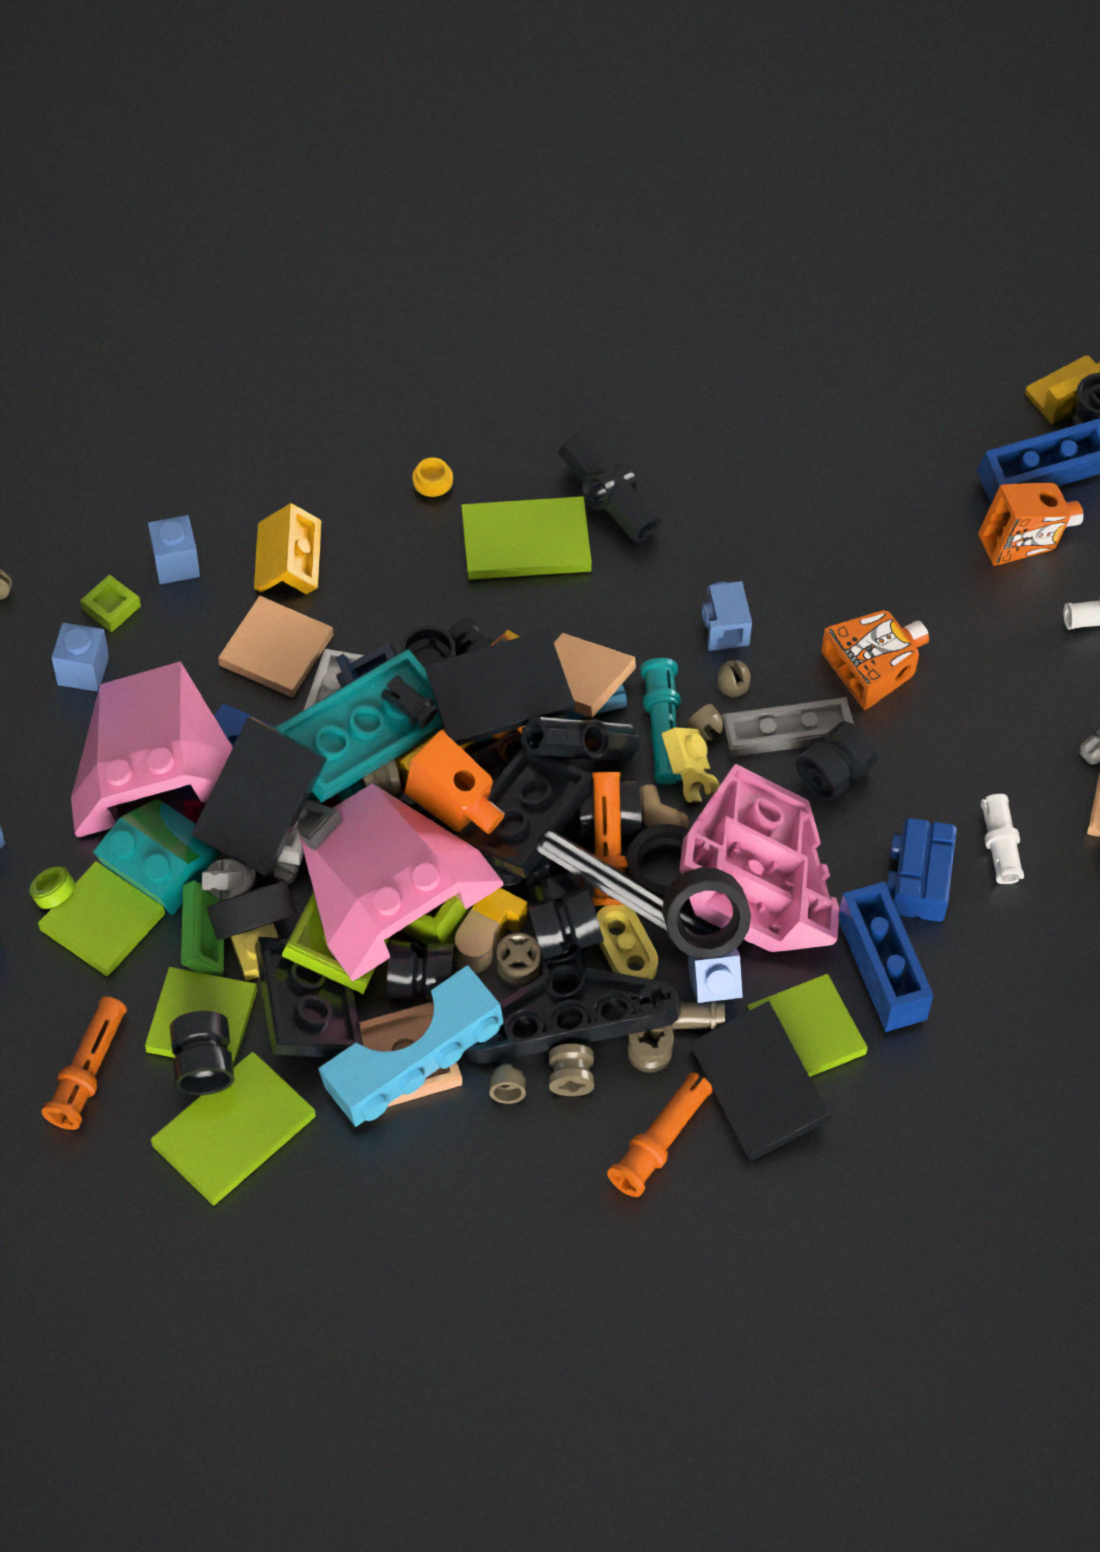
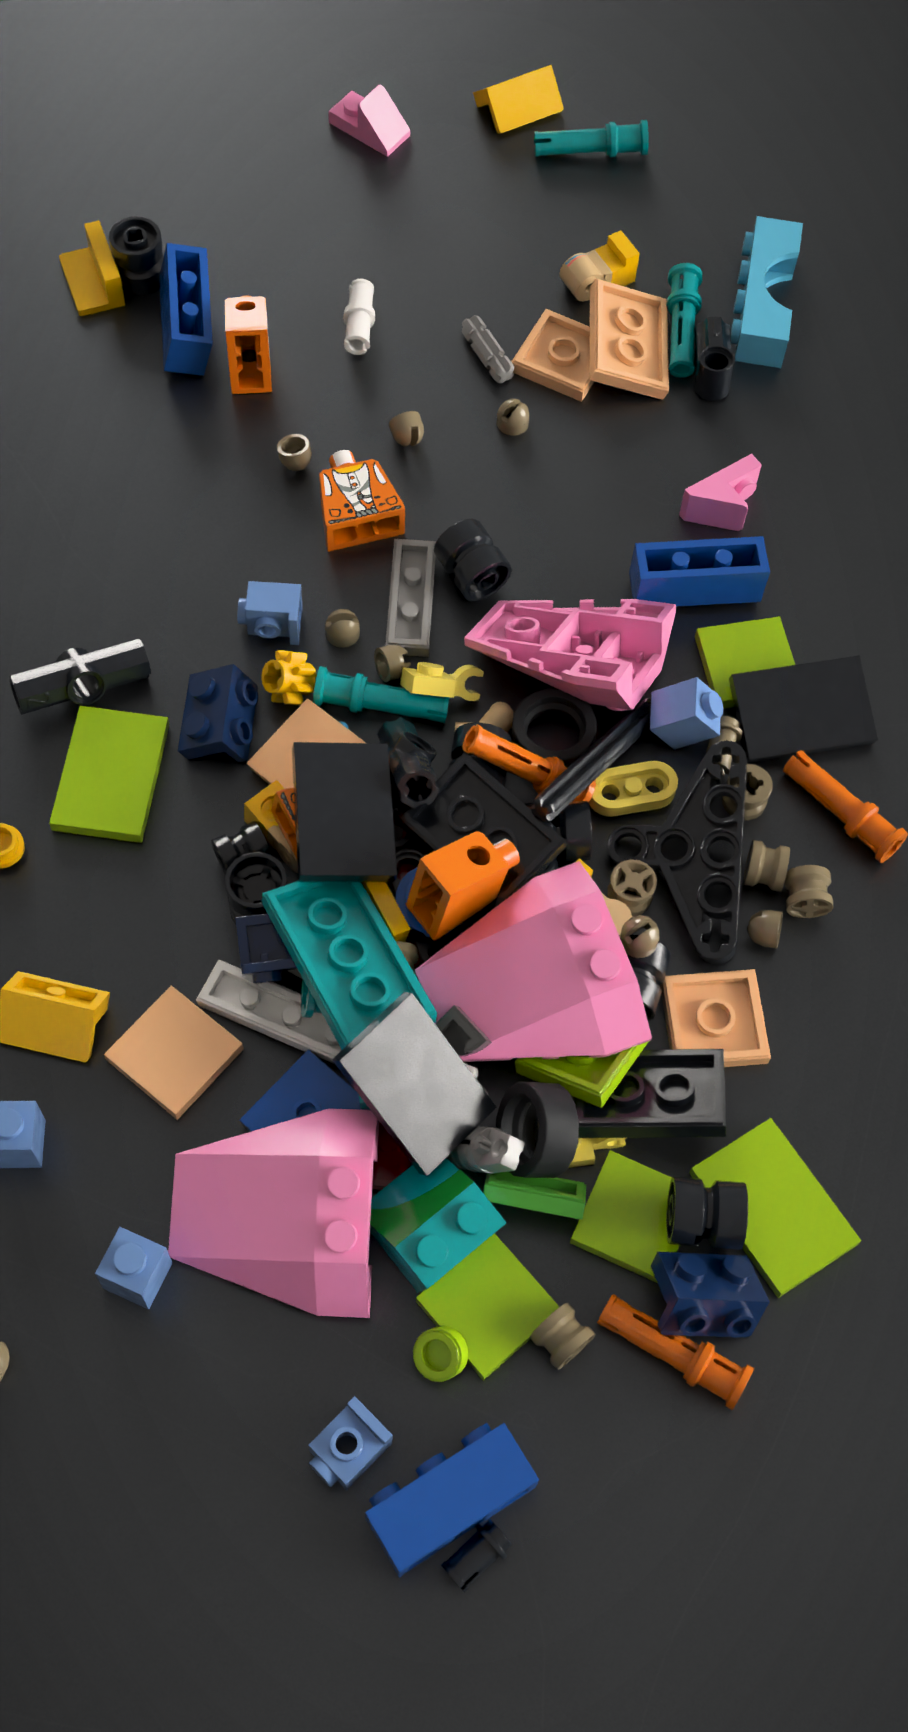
camera: 80 degrees left, 5 degrees up
lime tile [80,574,141,632] -> none
medium azure arch [318,965,504,1127] -> none
black pin [381,675,438,729] -> none
black wheel [527,886,604,960] -> none
black tyre [662,867,751,959] -> none
blue brick [886,818,957,922] -> none
white pin [980,794,1024,884] -> none
none -> dark blue bracket [178,664,258,762]
none -> yellow gear [261,650,317,705]
none -> dark tan hinge [277,434,312,472]
none -> dark tan hinge [389,411,424,447]
none -> dark tan hinge [496,398,530,436]
none -> dark tan wheel [530,1303,596,1370]
none -> dark tan hinge [620,915,660,958]
none -> dark blue bracket [651,1252,770,1338]
none -> bright pink slope [679,454,762,531]
none -> dark tan wheel [784,865,834,918]

